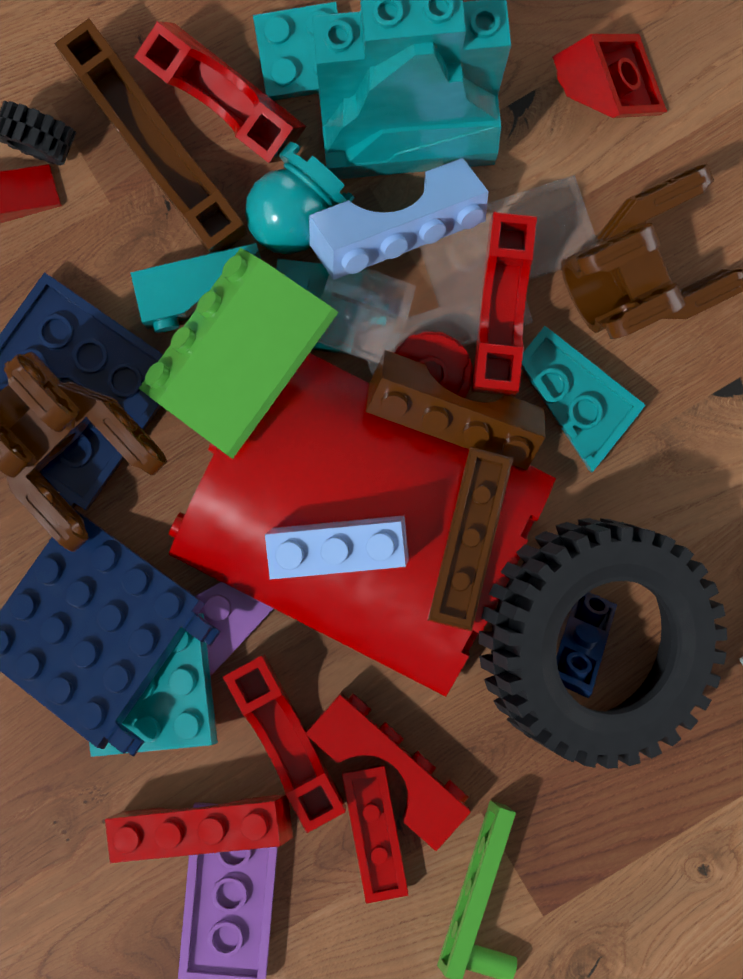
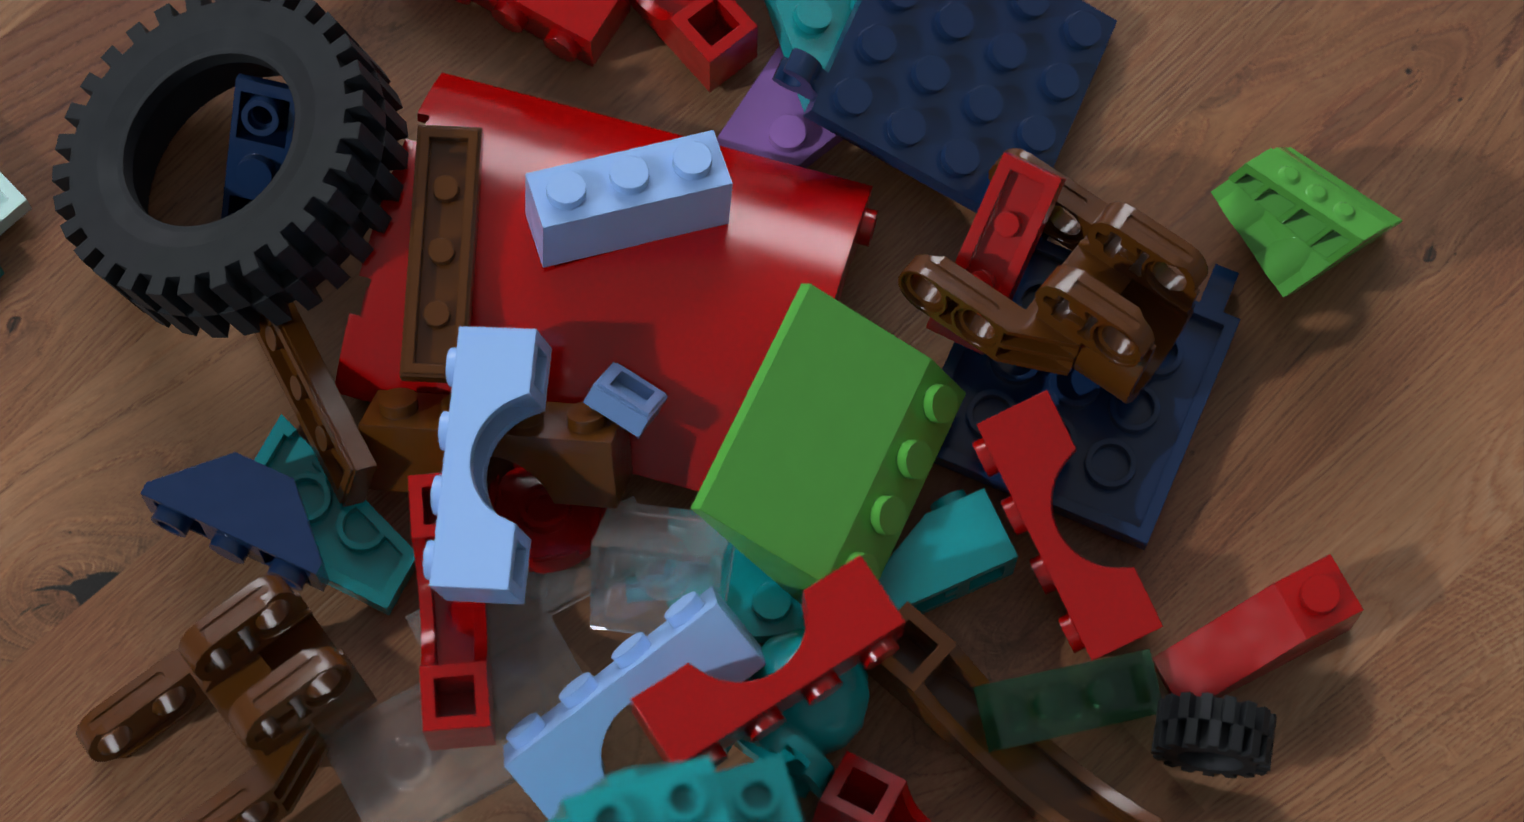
camera: 170 degrees right, 15 degrees down
none -> dark blue slope [140,452,330,592]
none -> reddish brown tile [255,302,377,507]
none -> light blue arch [423,326,552,605]
none -> medium blue tile [583,362,668,438]
none -> red arch [630,555,906,769]
none -> red plate [926,152,1066,355]
none -> red arch [972,390,1163,661]
none -> clear green plate [974,649,1162,752]

